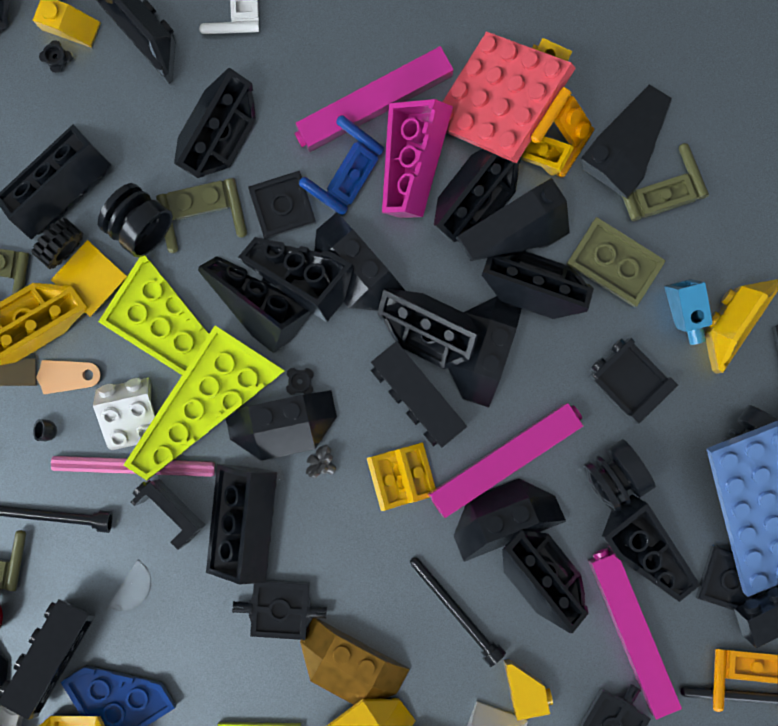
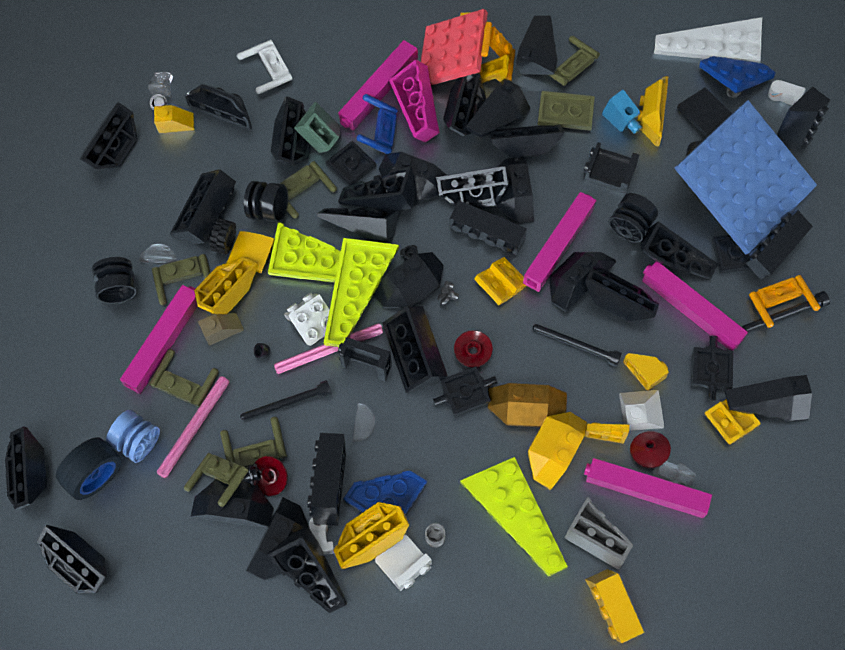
camera: 20 degrees left, 20 degrees down
light nougat piece [36,360,101,394] -> none
black plate [39,40,72,73] -> none
none -> sand green slope [294,102,341,153]
none -> dark red dish [454,330,493,367]

